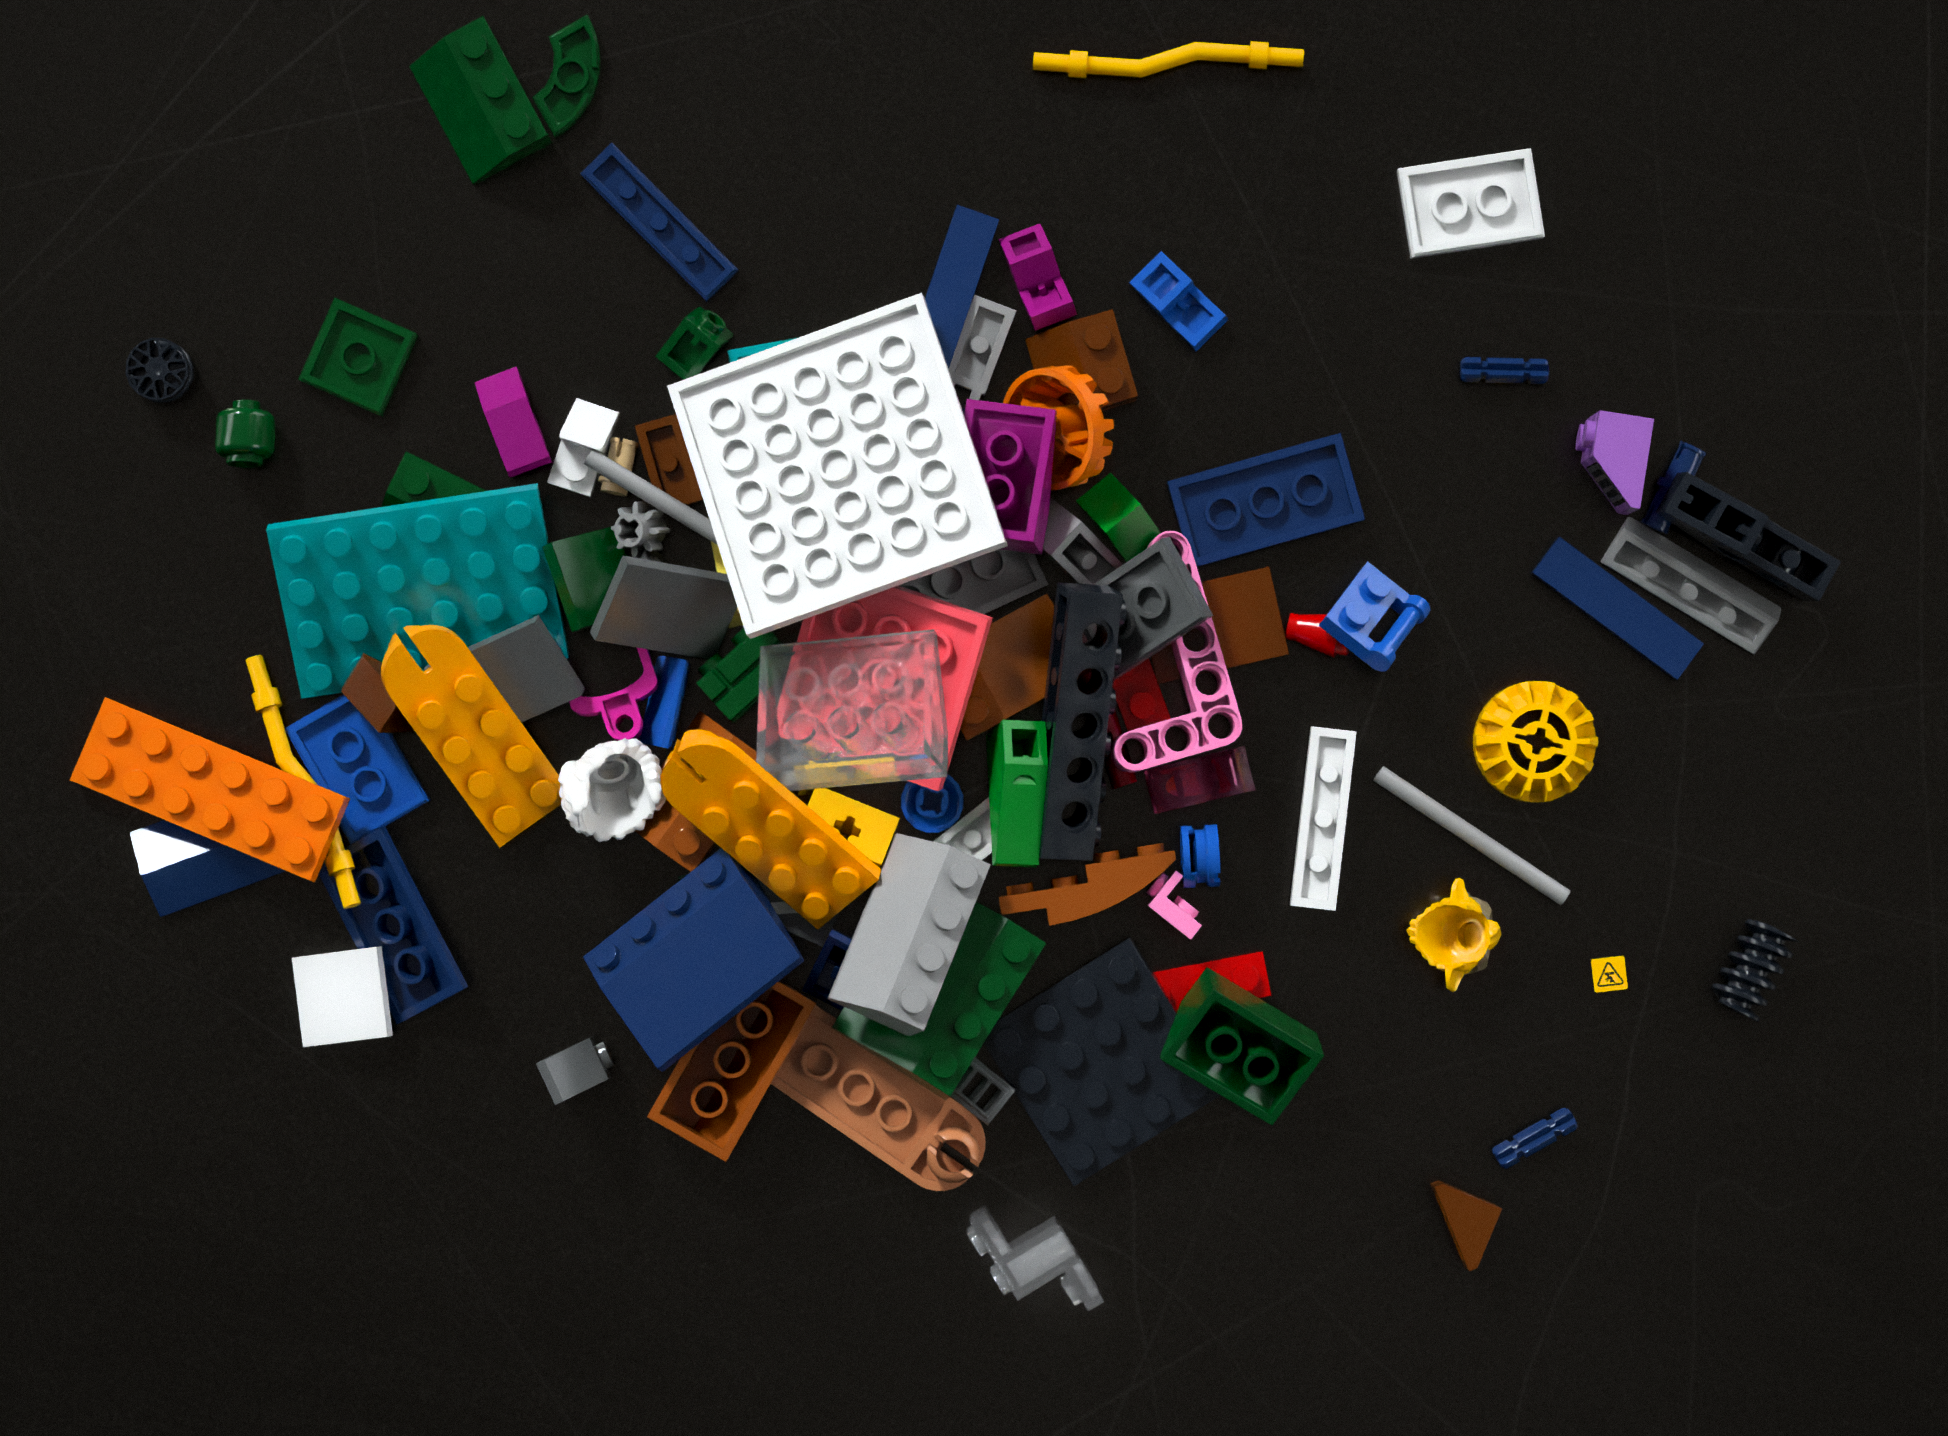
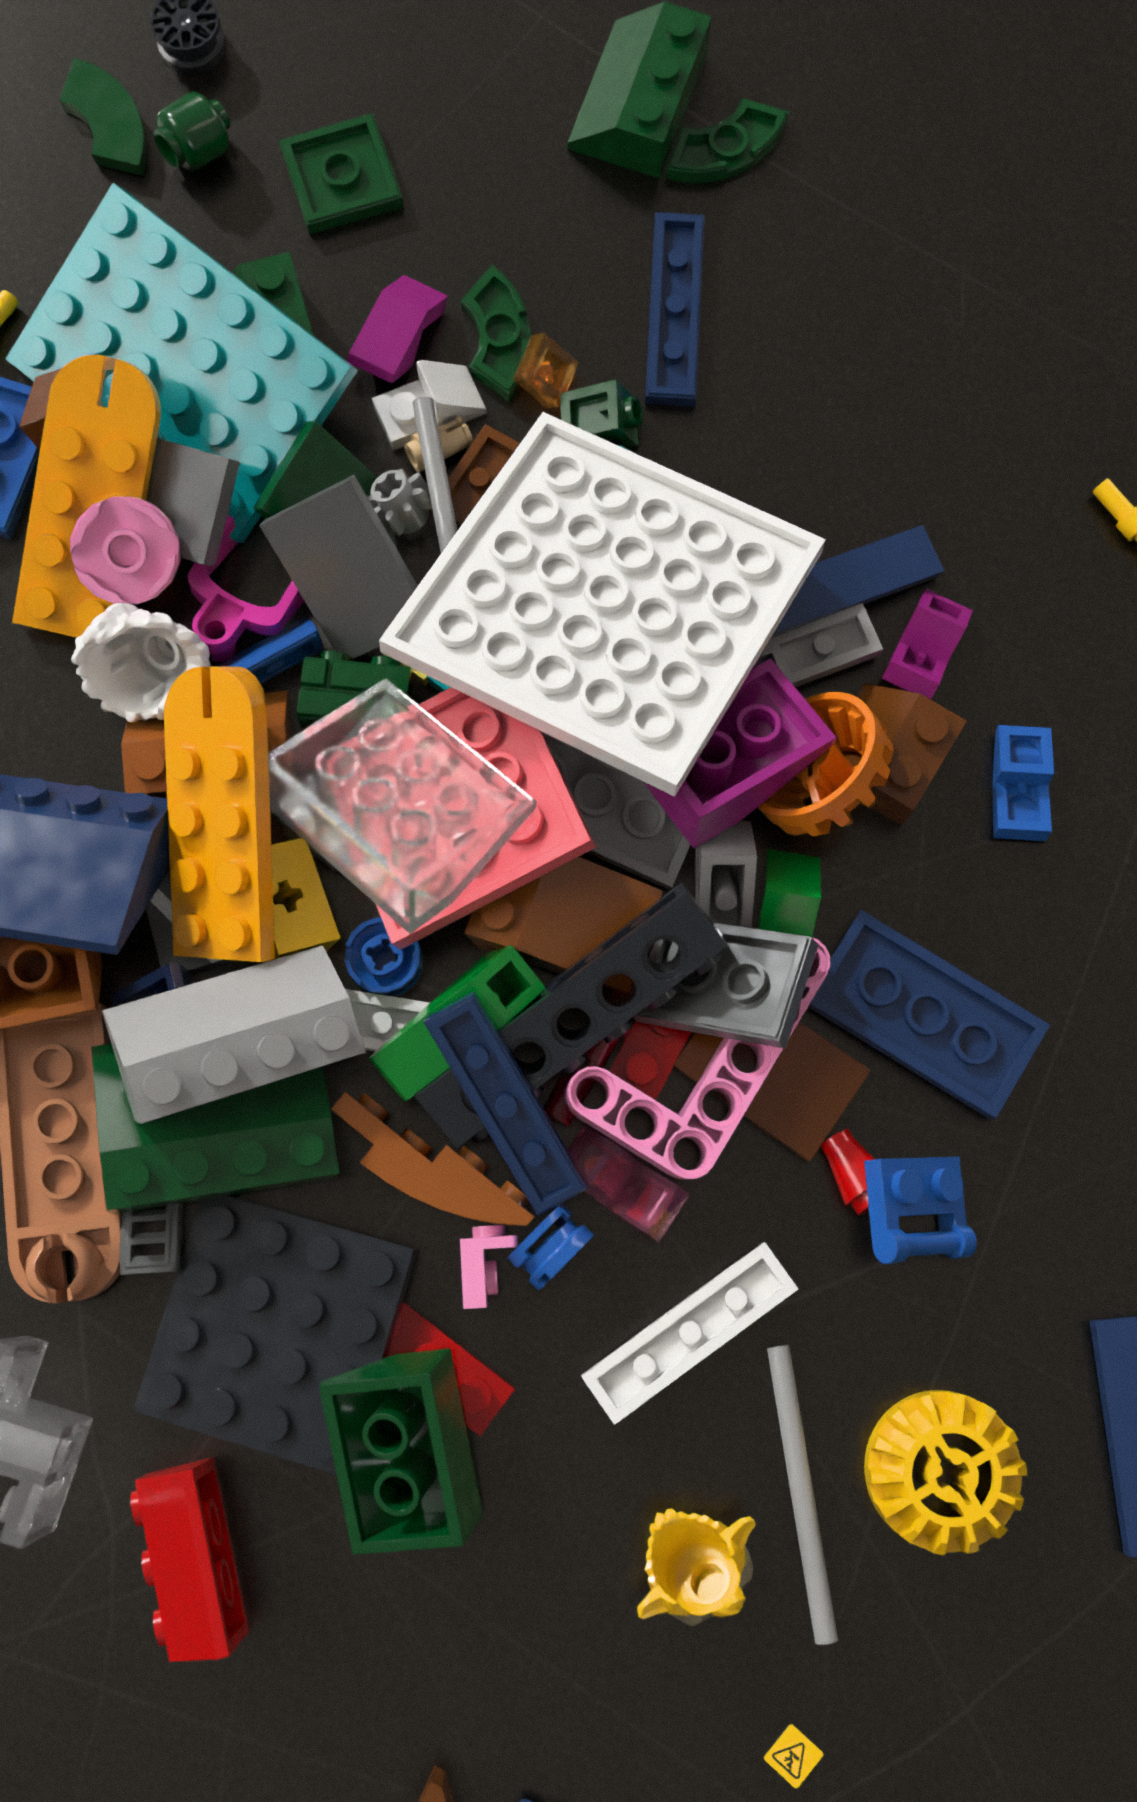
camera: 50 degrees right, 10 degrees down
none -> dark green tile [59,58,147,176]
none -> bright pink tile [70,496,181,604]
none -> red slope [130,1457,250,1662]
none -> dark blue tile [423,990,587,1216]
none -> dark green tile [461,265,531,403]
none -> clear orange plate [513,333,578,408]

